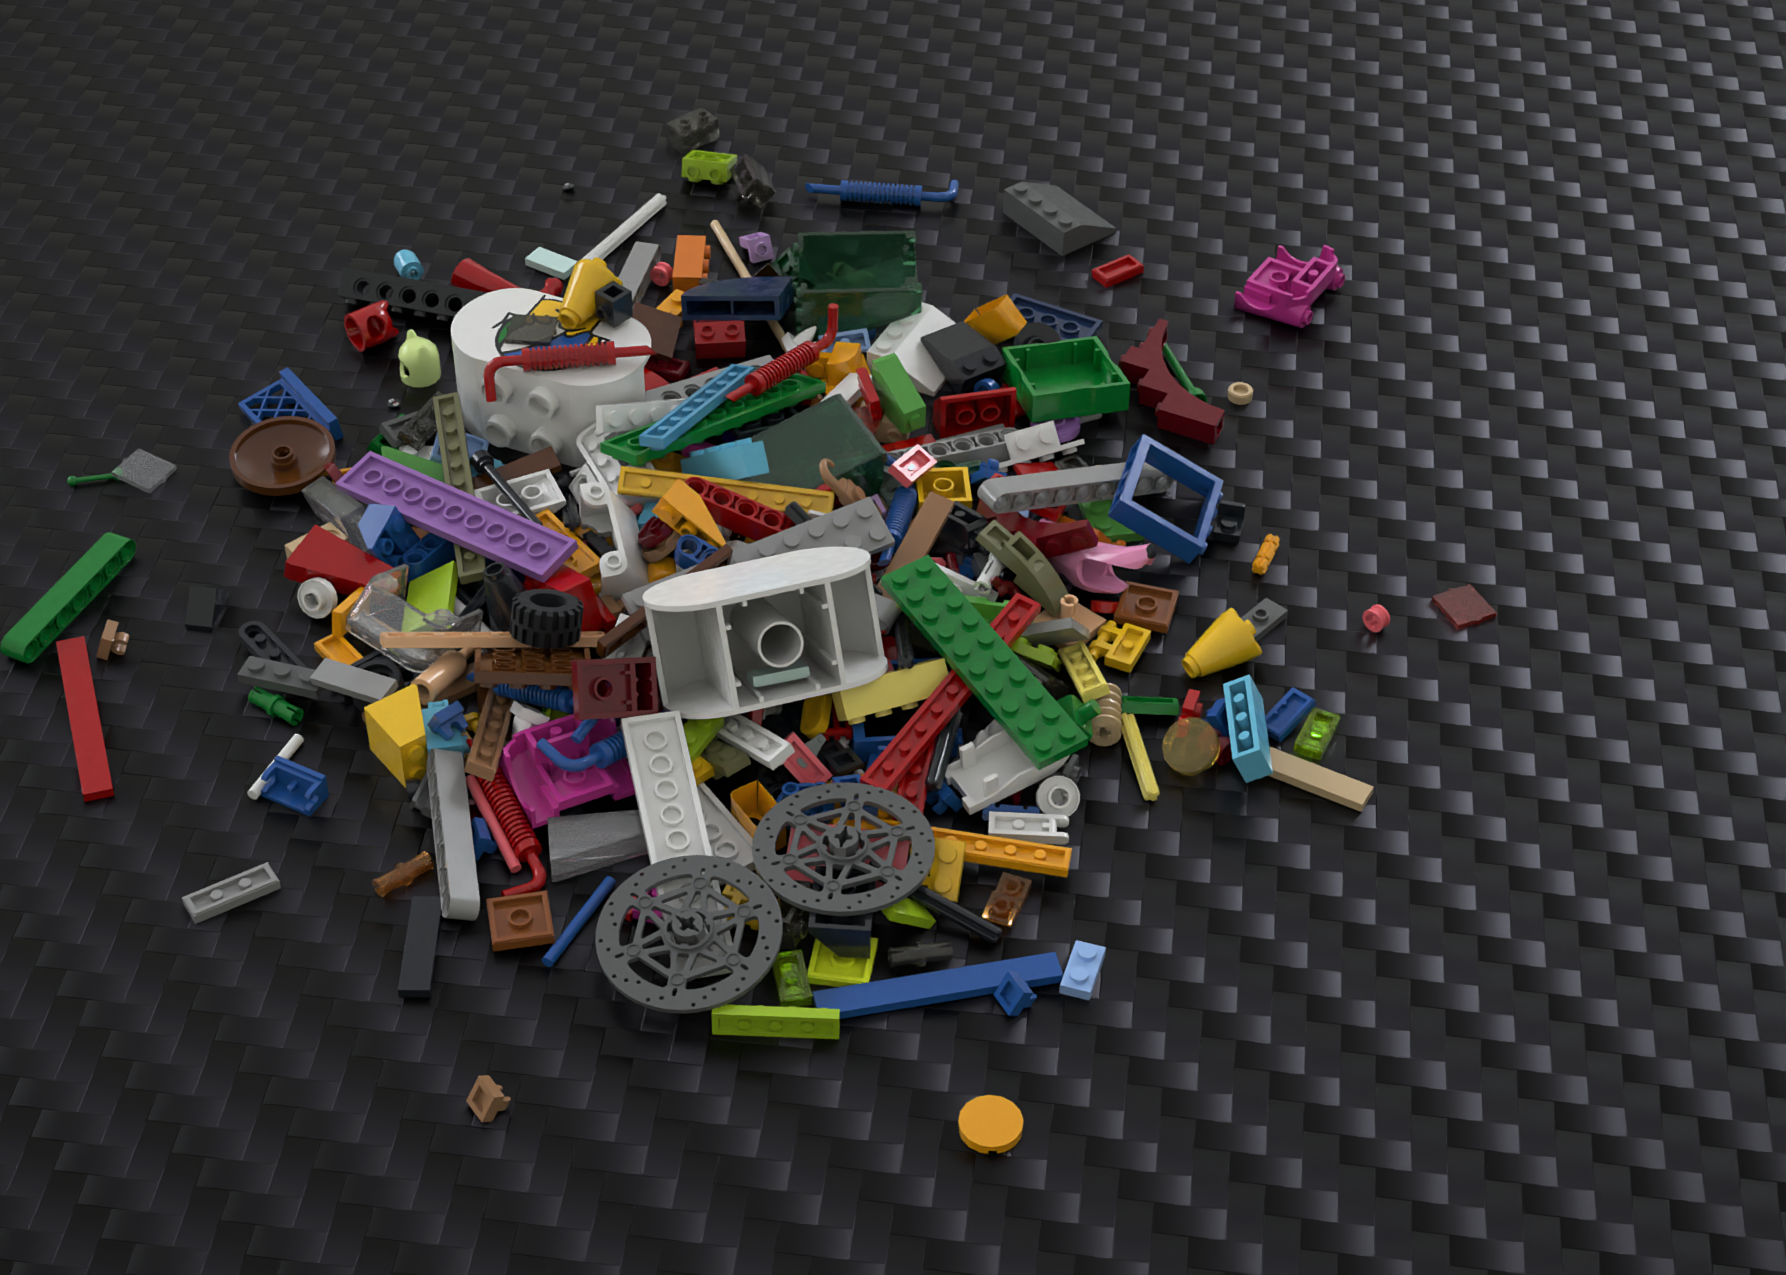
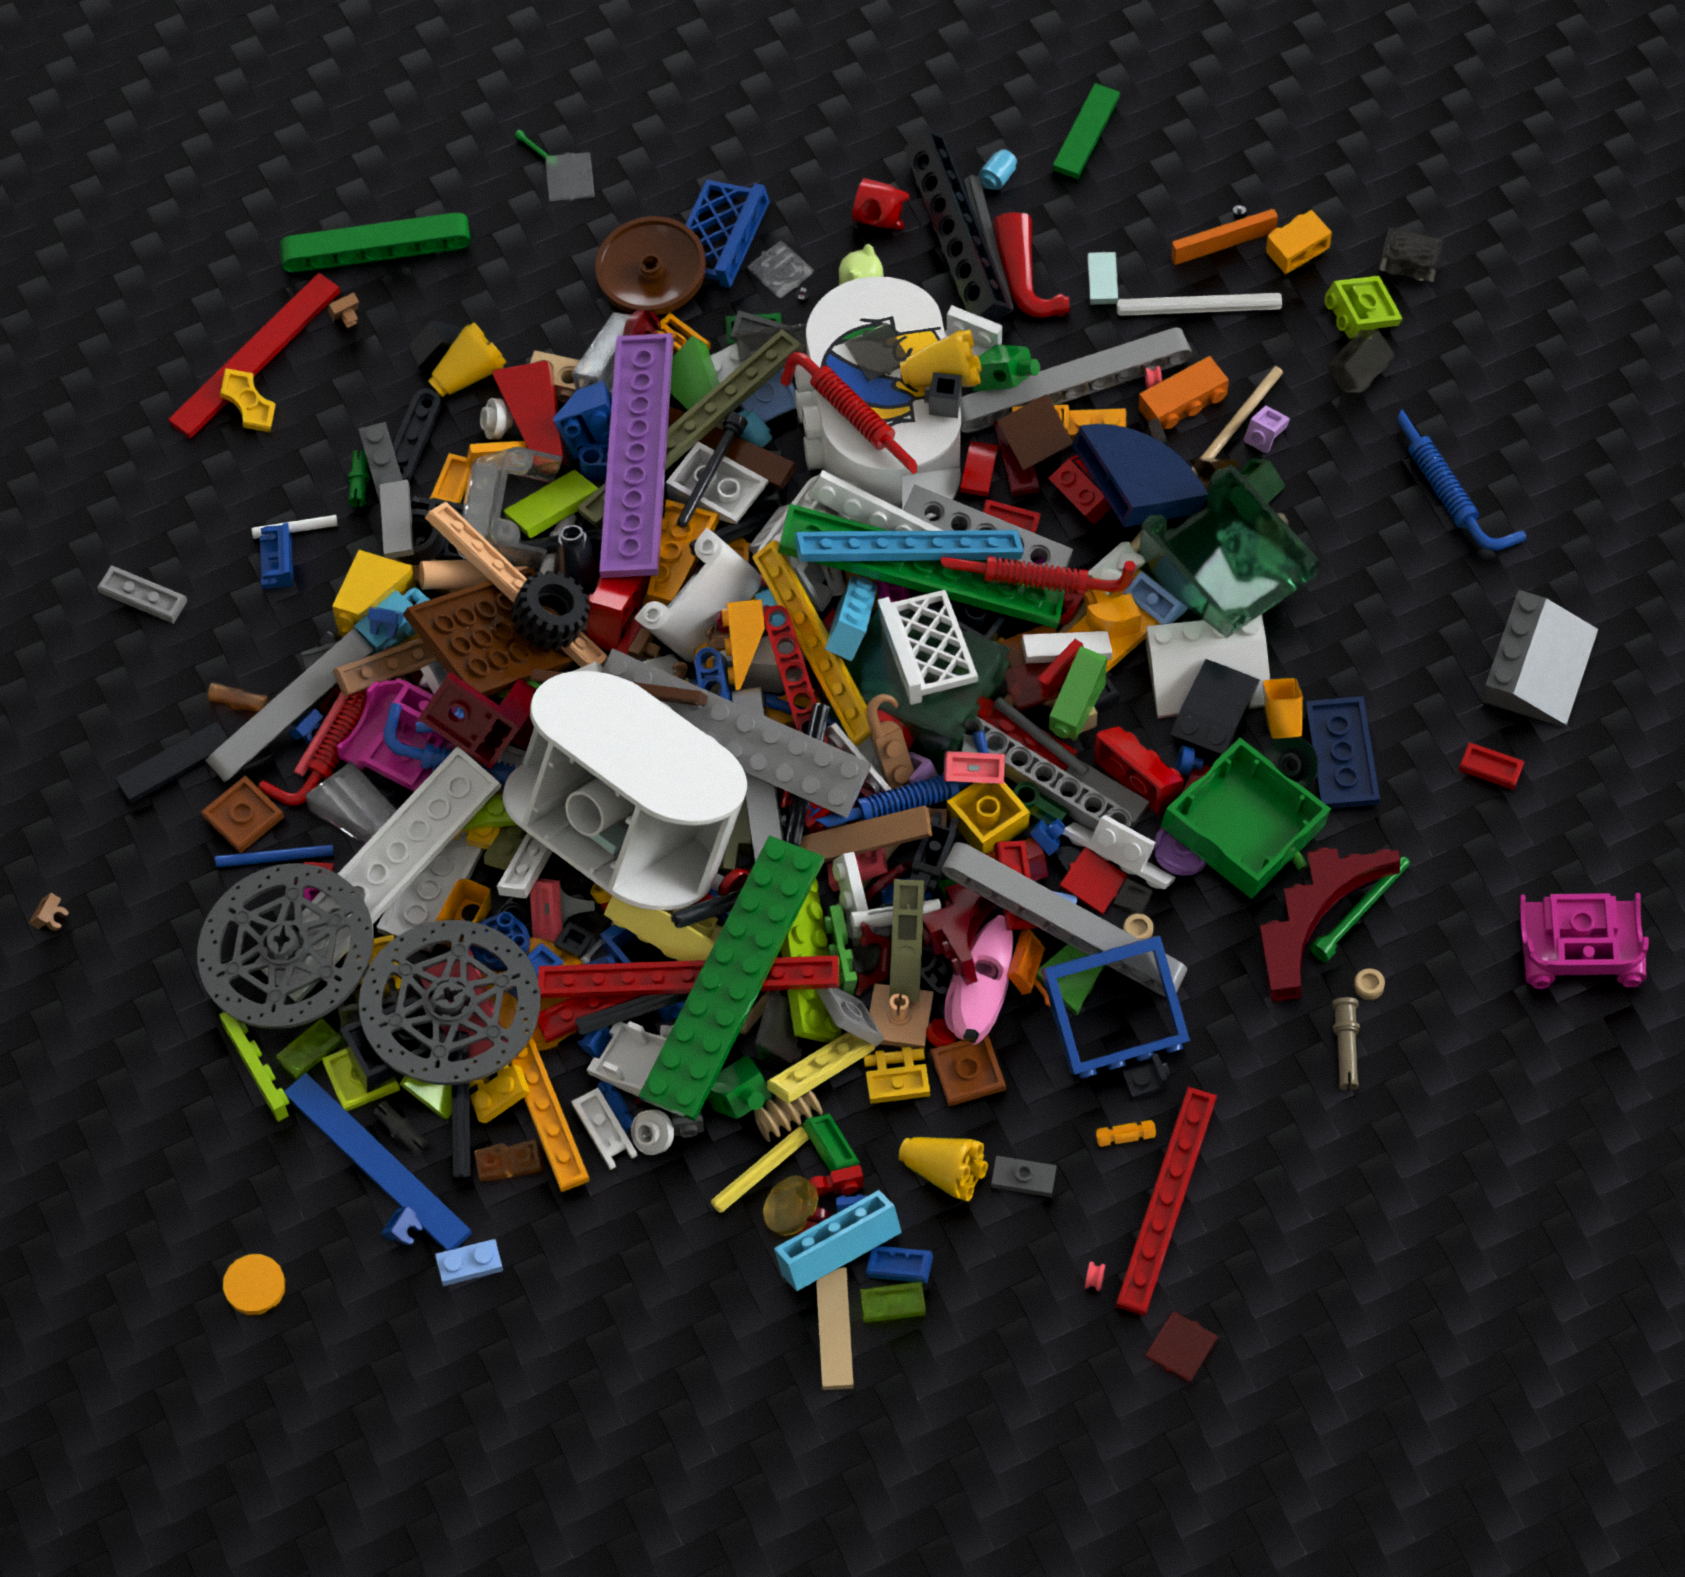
camera: 60 degrees right, 20 degrees up
none -> yellow tile [220,368,276,433]
none -> yellow cone [428,322,507,398]
none -> clear piece [747,241,814,299]
none -> white fence [878,590,978,705]
none -> dark grey bar [993,697,1090,777]
none -> green tile [1053,83,1120,179]
none -> red tile [1116,1087,1217,1316]
none -> orange tile [1171,209,1278,265]
none -> light orange brick [1266,210,1332,274]
none -> dark tan pin [1331,997,1360,1090]

